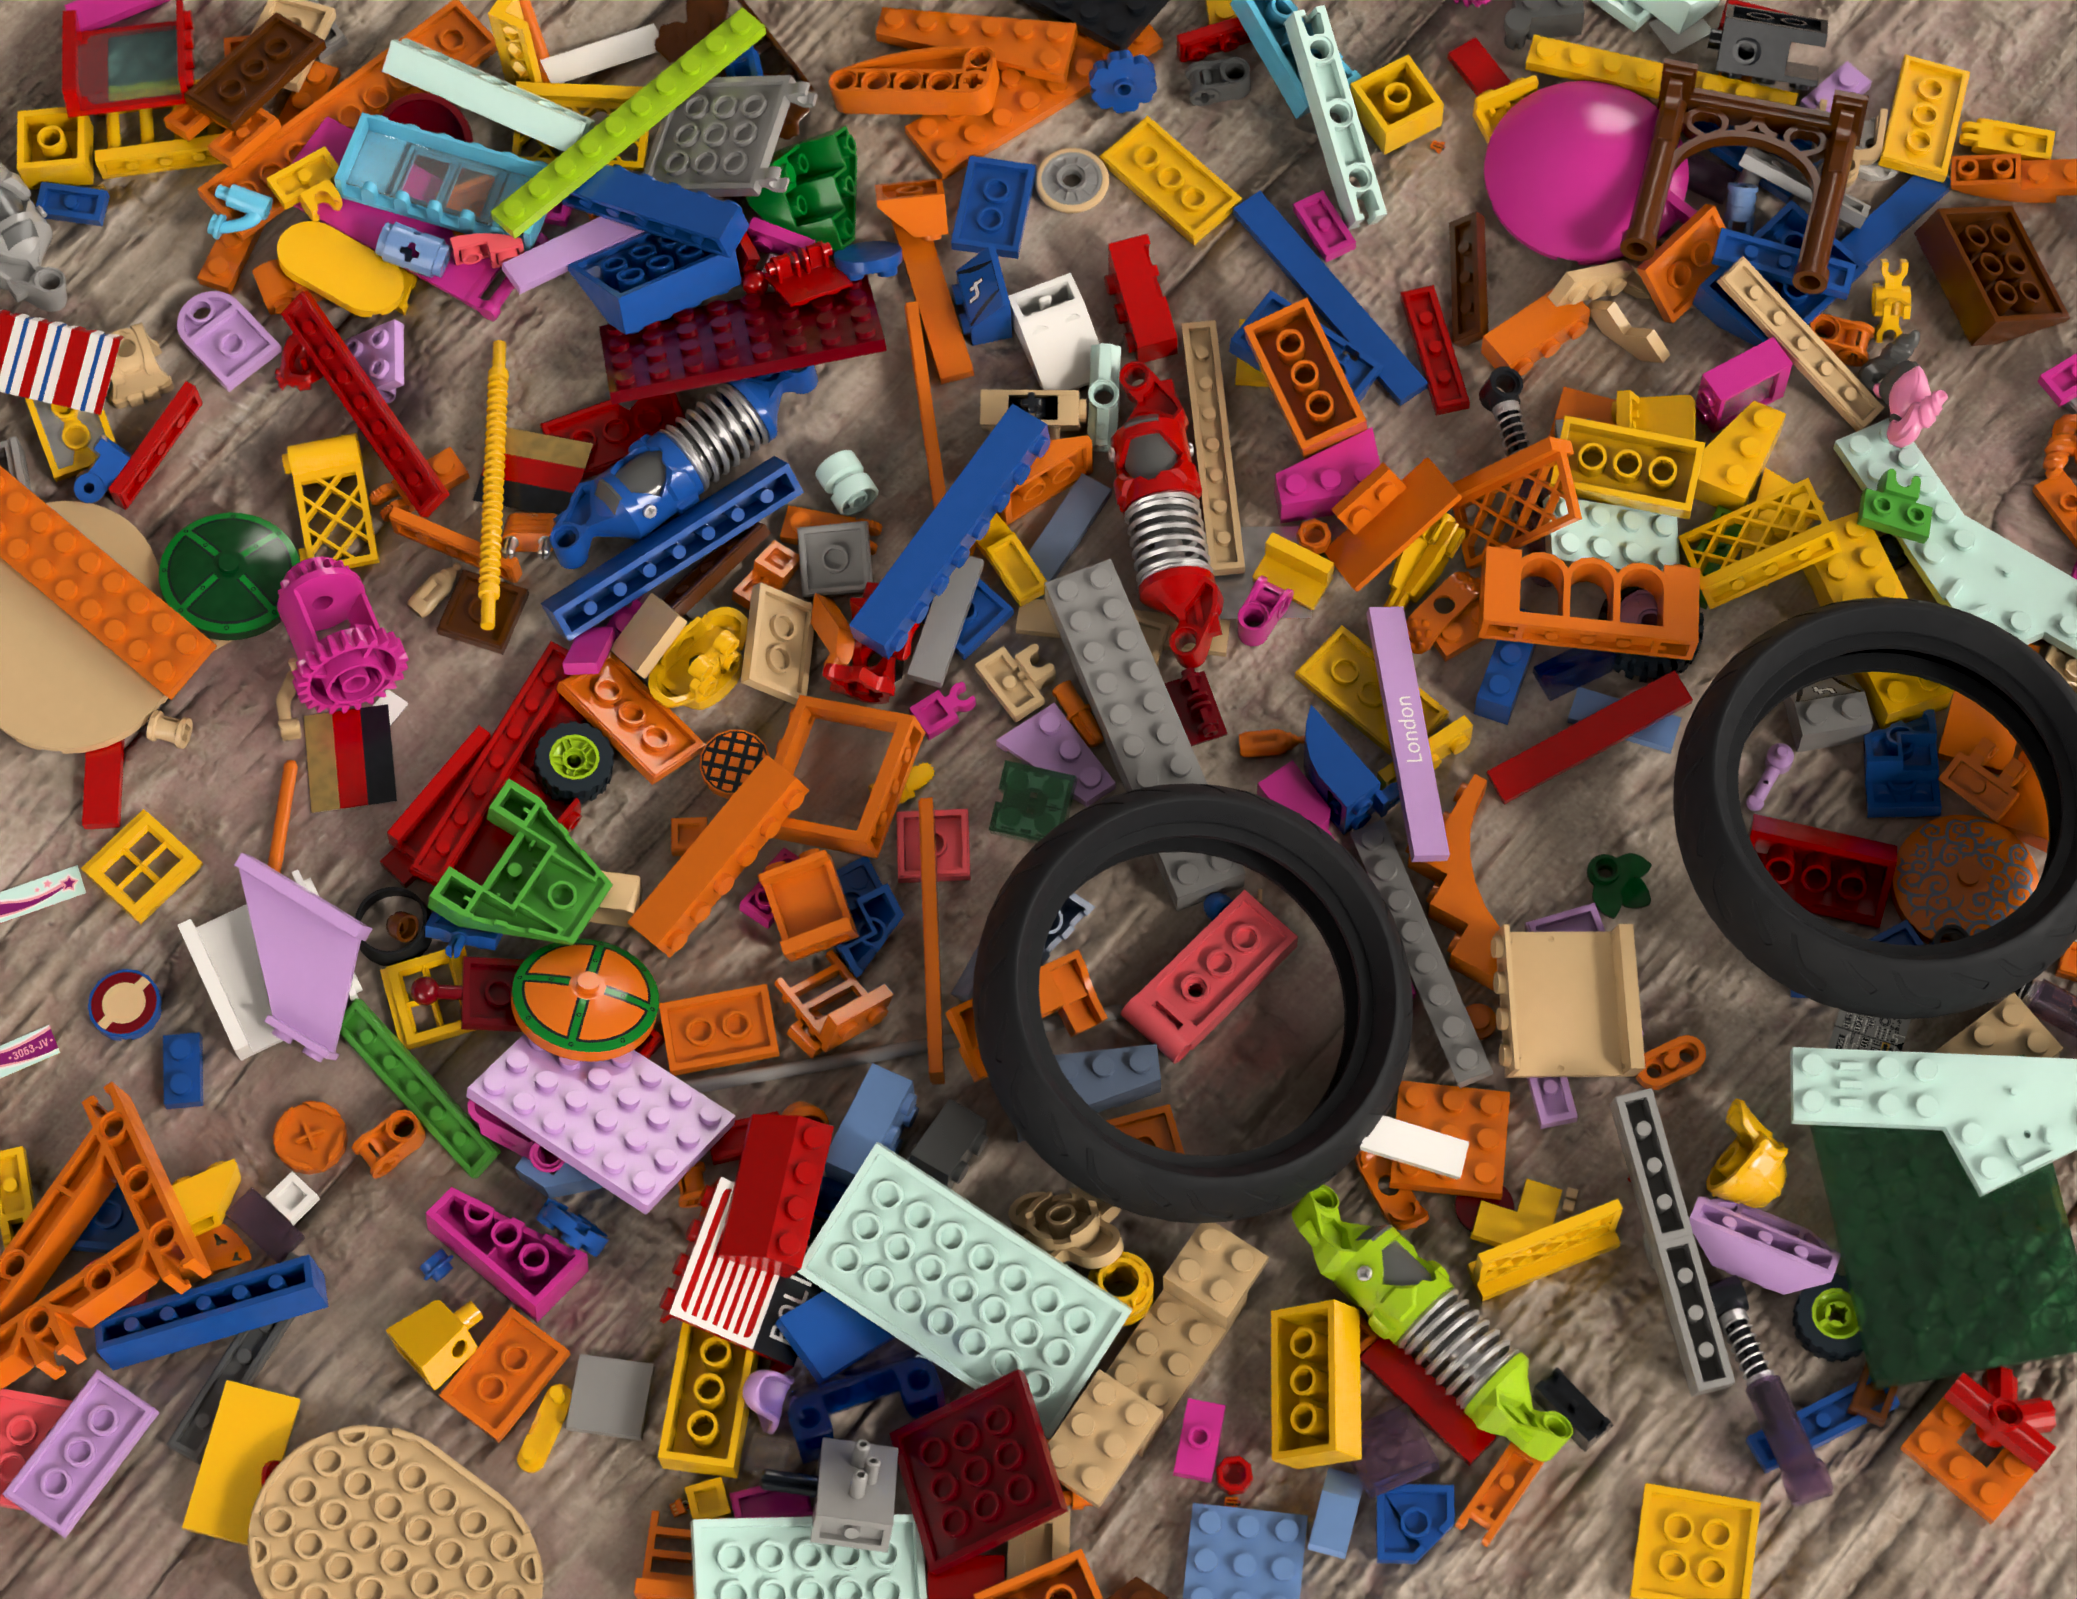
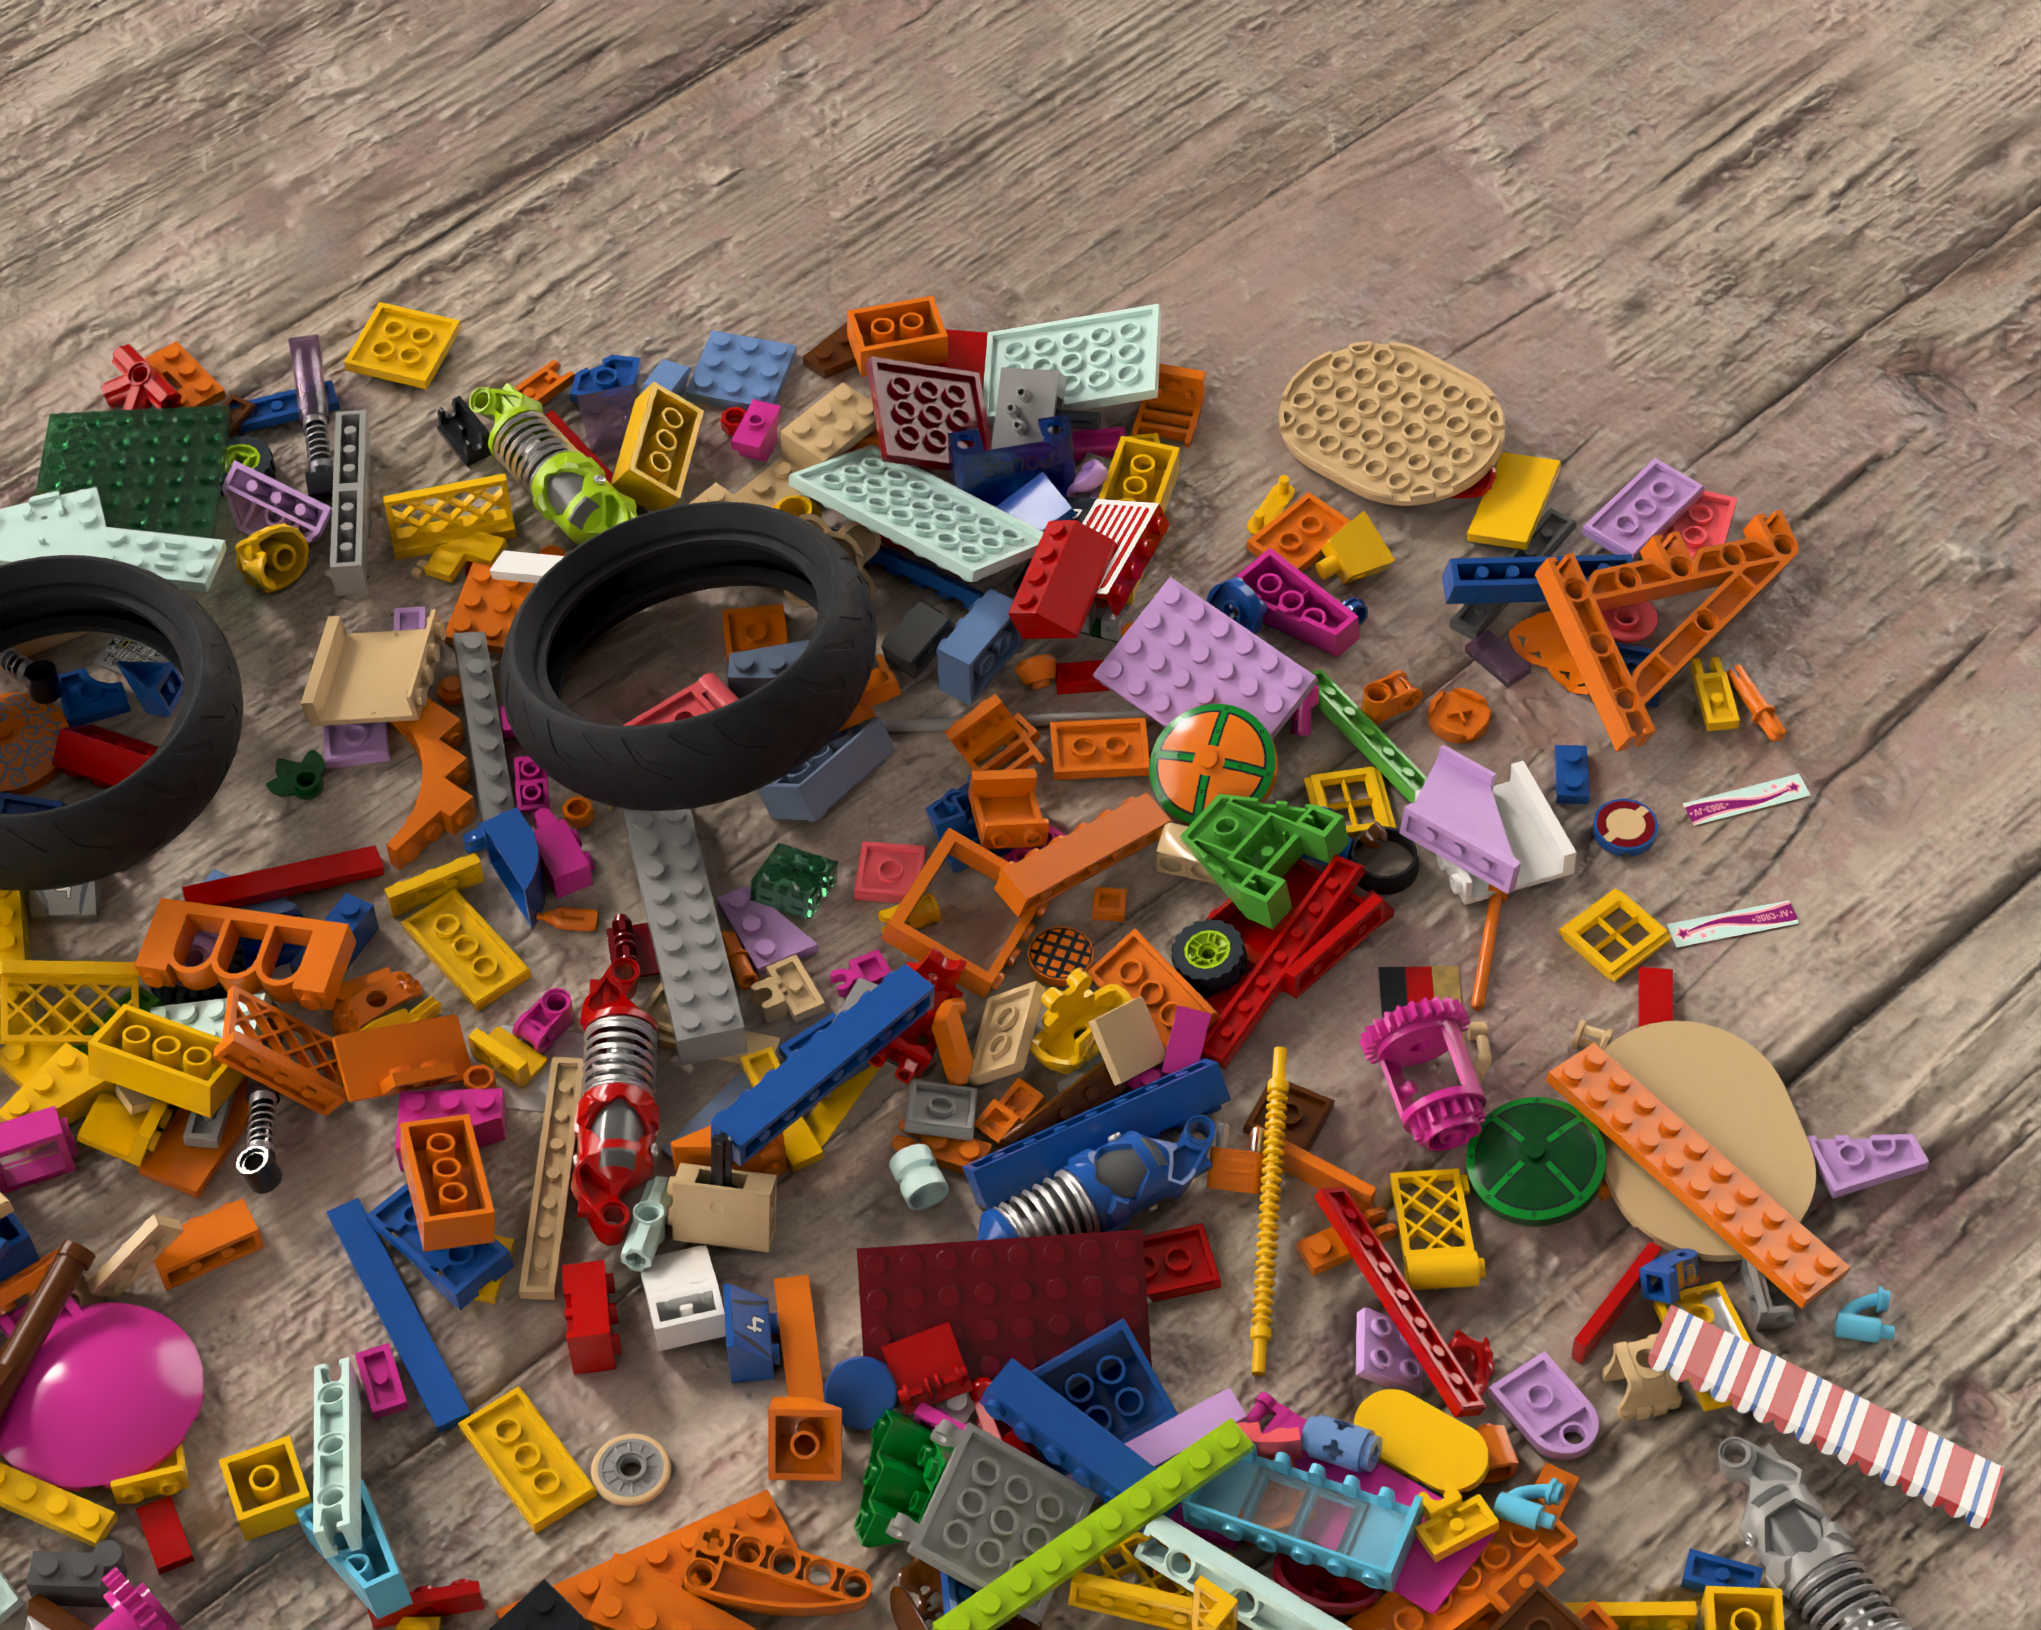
camera: 175 degrees left, 15 degrees down
yellow slope [172,1158,241,1237] -> none
white plate [265,1171,320,1226] -> none
tan piece [407,562,461,618] -> none
dark red plate [410,956,525,1032] -> none
sticker [473,428,593,515] -> none
light grey tile [566,1354,655,1441] -> none
orange tile [904,301,946,509] -> none
orange tile [918,797,945,1085] -> none
blue plate [951,155,1036,259] -> none
blue plant [1089,50,1157,114] -> none
dark grey piece [1185,57,1251,106] -> none
lavender tile [1366,606,1450,862] -> none
red tile [1400,285,1470,416] -> none
reddish brown plate [1449,211,1489,348] -> none
tan tile [1587,300,1670,363] -> none
orange plate [1635,1035,1706,1090] -> none

